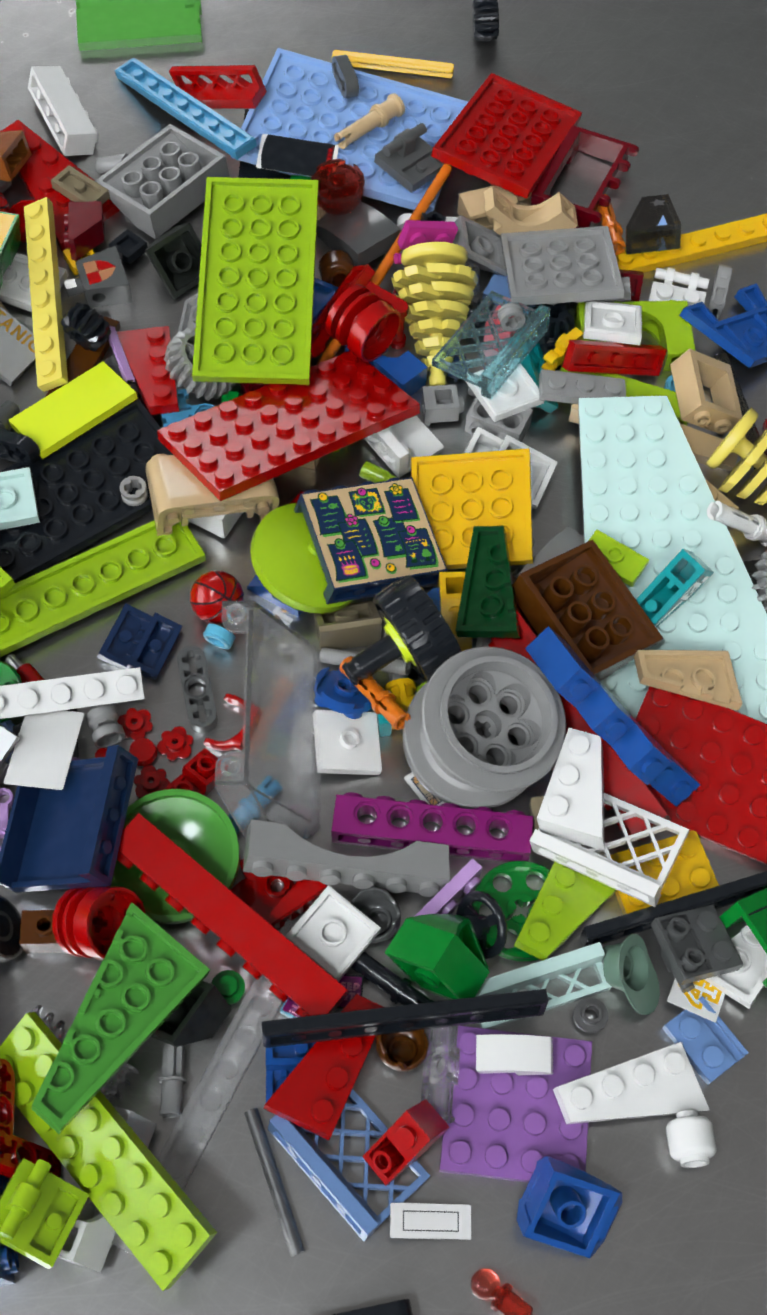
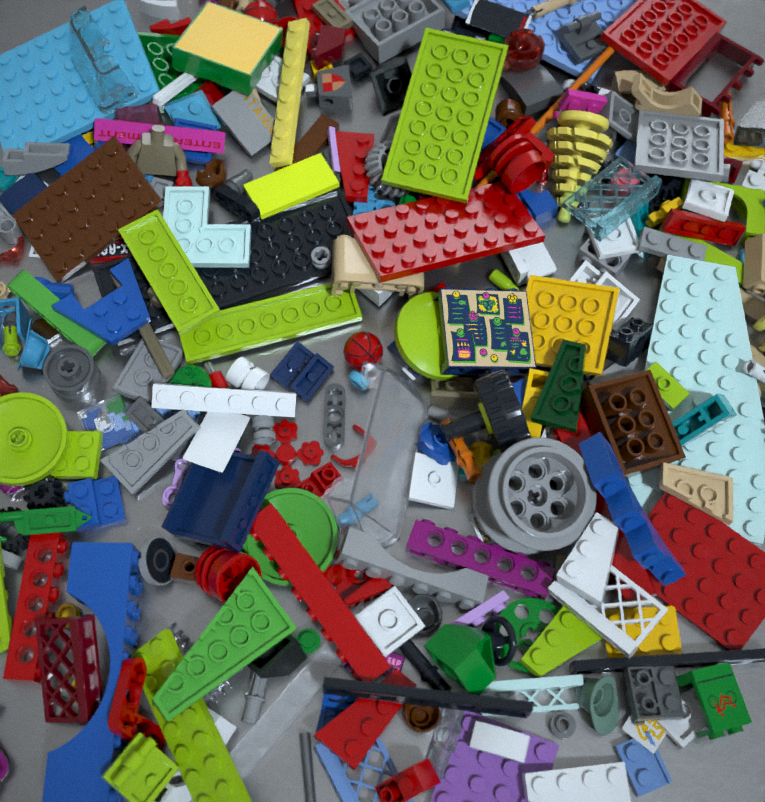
camera: 15 degrees right, 5 degrees up
black gear [61,302,111,351] -> none
light grey brick [421,384,464,427] -> none
light grey bush [497,302,526,332] -> none
none -> white wheel [226,357,270,390]
none -> black brick [606,317,653,367]

